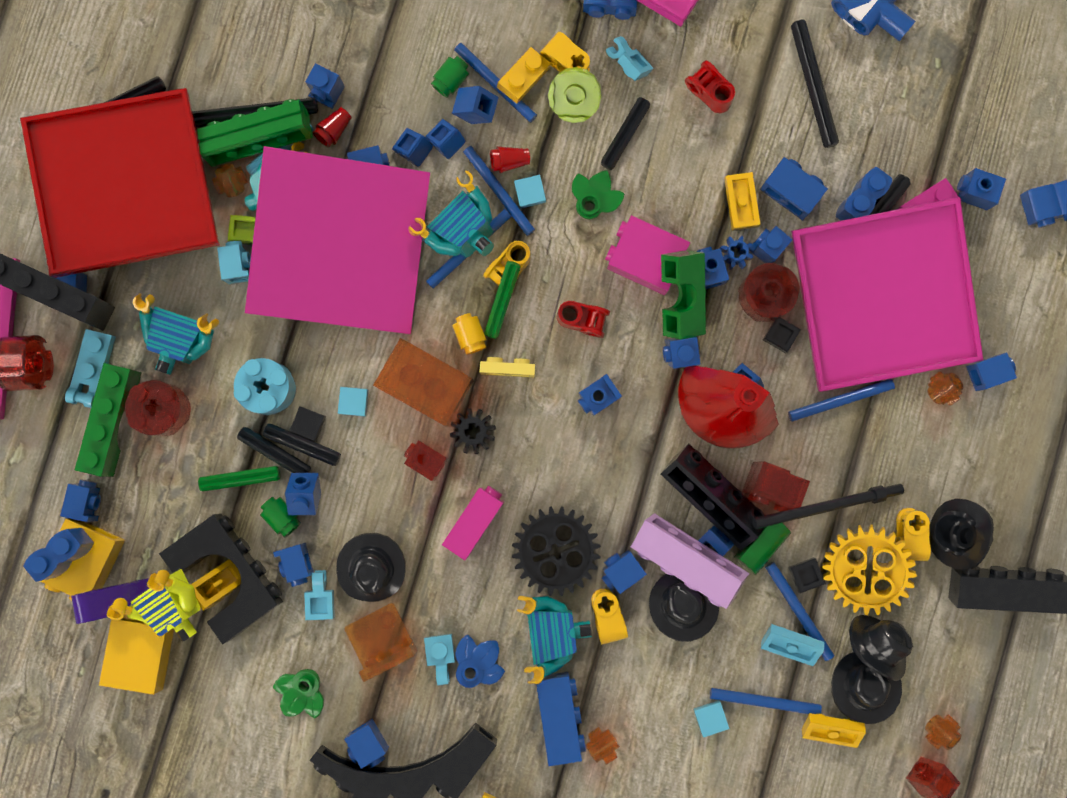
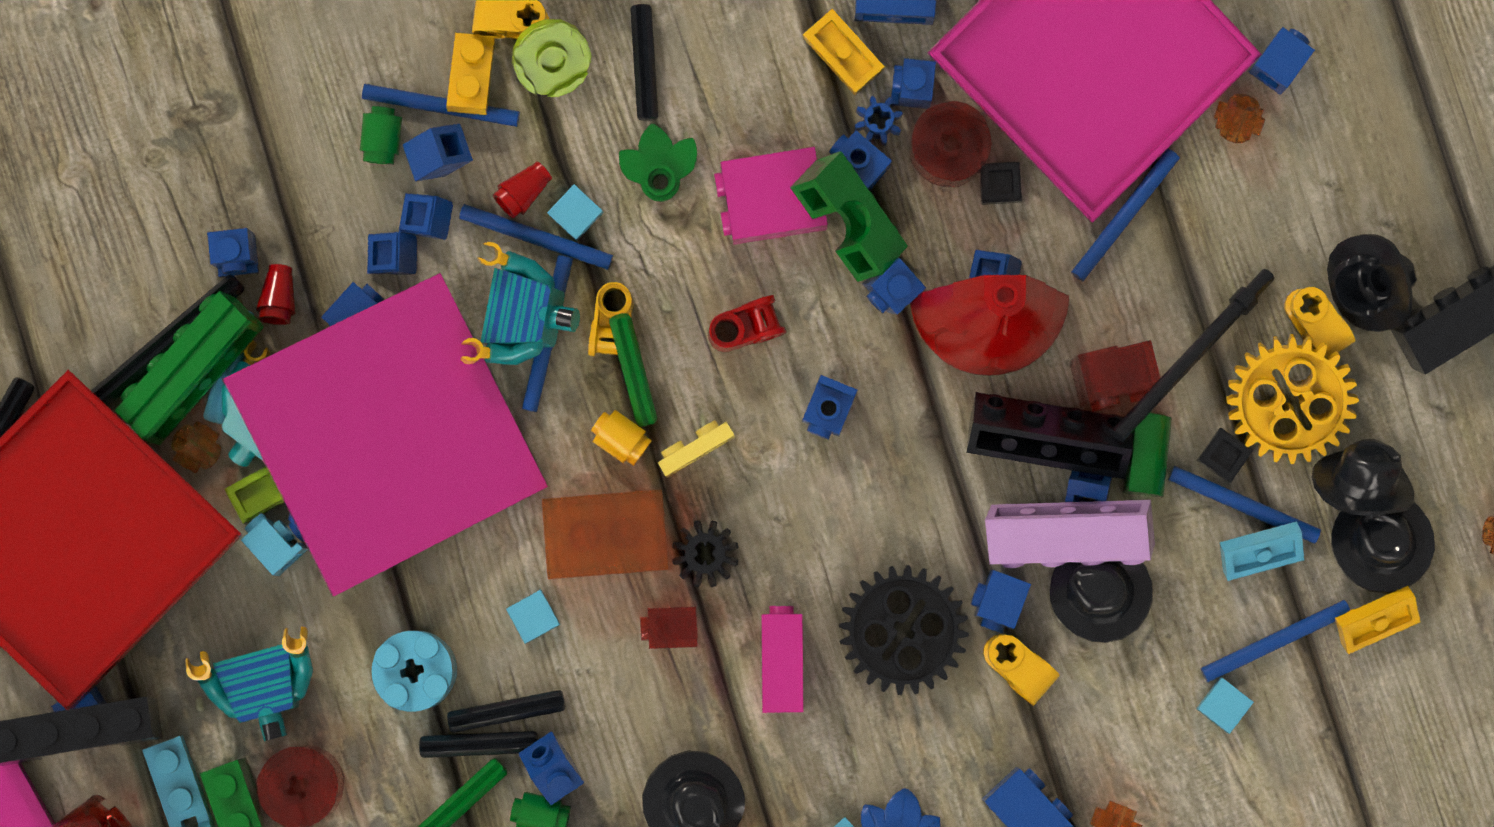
camera: 35 degrees left, 0 degrees up
black tile [289,406,326,441] -> none
torso [517,595,592,684] -> none

